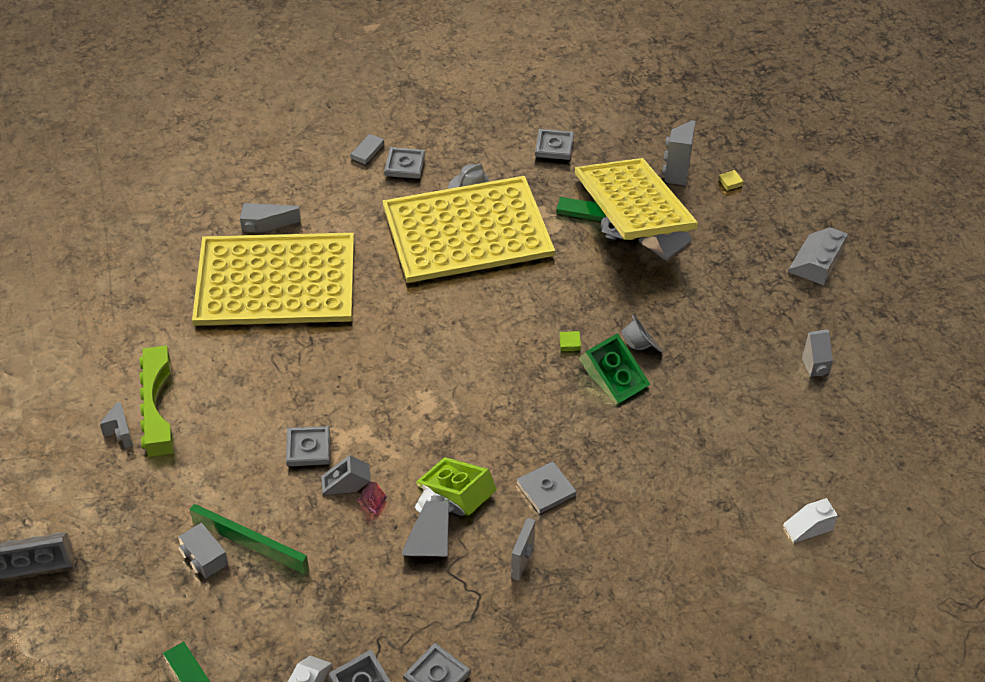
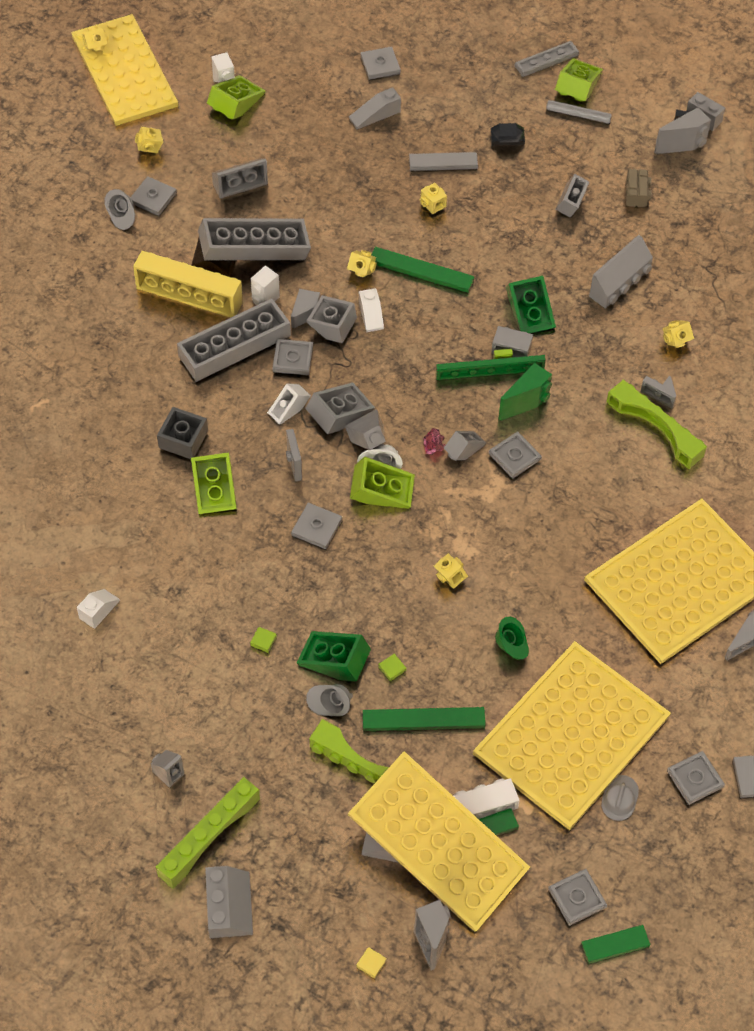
camera: 145 degrees right, 10 degrees up
none -> lime arch [156,777,260,889]
none -> dark grey brick [157,407,208,459]
none -> lime slope [191,453,237,515]
none -> lime tile [250,627,277,653]
none -> white slope [267,384,311,424]
none -> light grey slope [305,382,375,434]
none -> lime arch [309,719,389,783]
none -> green tile [363,707,486,731]
none -> light yellow brick [434,553,468,589]
none -> white brick [453,778,520,819]
none -> lime tile [493,349,513,359]
none -> green piece [495,616,529,660]
none -> green slope [498,363,552,421]
none -> green slope [506,276,556,334]
none -> green tile [581,925,651,964]
none -> light yellow brick [663,320,694,348]

